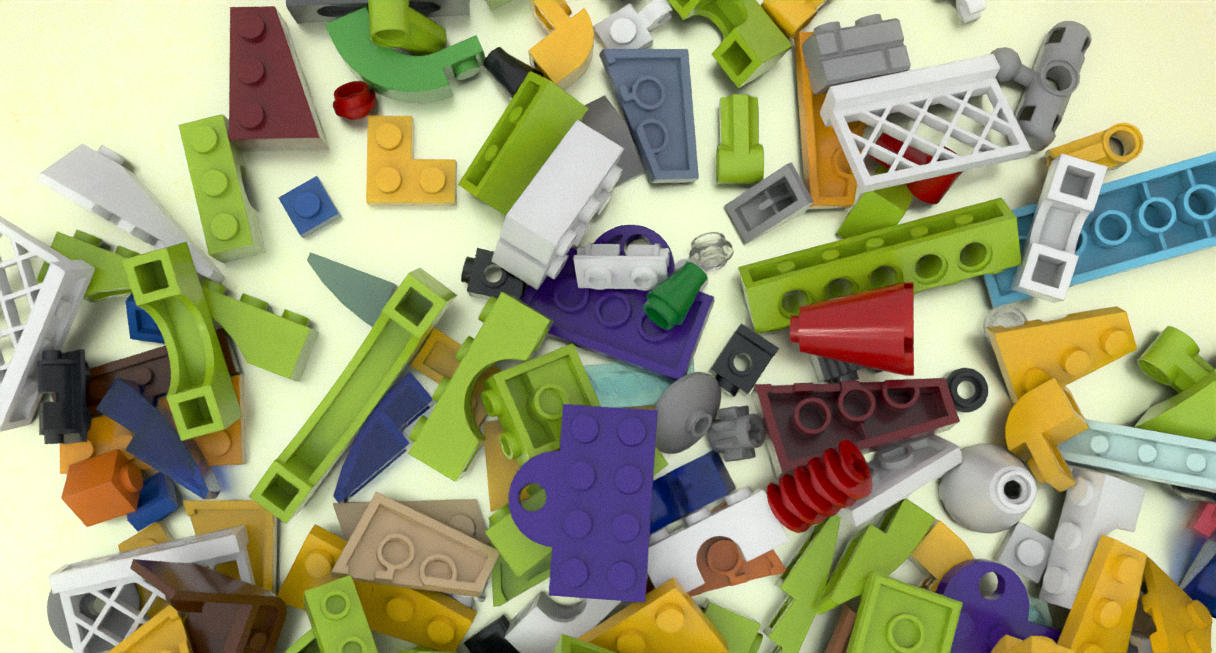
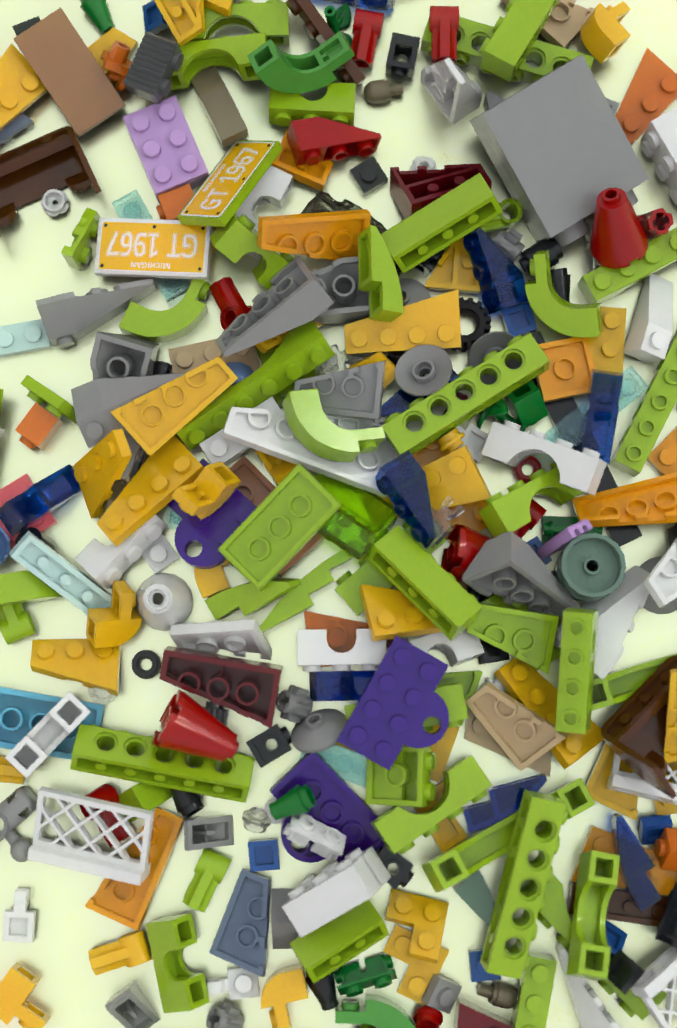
camera: 150 degrees left, 0 degrees up
red piece [766,439,873,533] -> none
light grey brick [802,14,911,95] -> none
none -> black cone [170,789,205,818]
none -> blue plate [248,838,280,872]
none -> green hinge [334,954,397,997]
none -> yellow plate [384,889,449,963]
none -> light grey plate [421,974,462,1014]
none -> dark tan cylinder [477,982,519,1009]
none -> lime brick [480,789,568,980]
none -> black plate [608,950,645,994]

